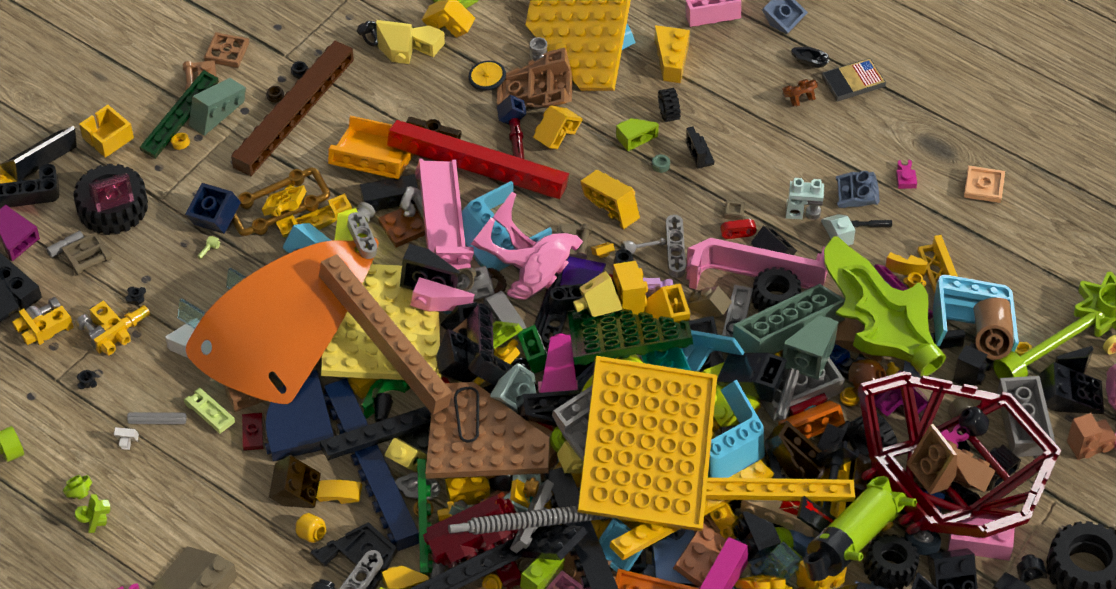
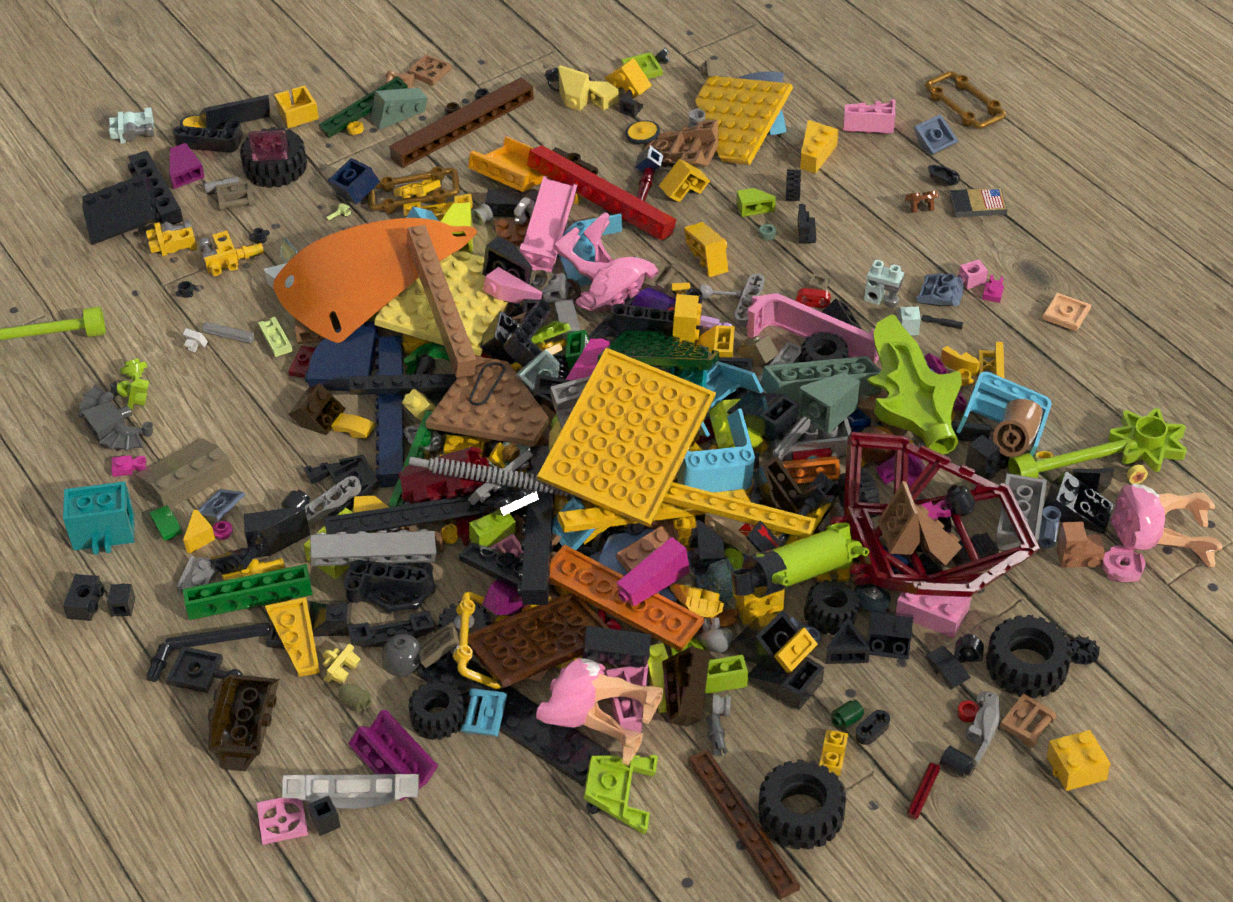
camera: 20 degrees right, 5 degrees down
yellow head [295,513,326,543] -> none
light grey beam [347,212,377,259] -> none
light yellow torso [573,271,622,317] -> none
none -> dark grey torso [78,381,153,451]
none -> black panel [620,90,643,118]
none -> bright pink brick [958,260,988,289]
none -> sand blue piece [1038,506,1061,549]

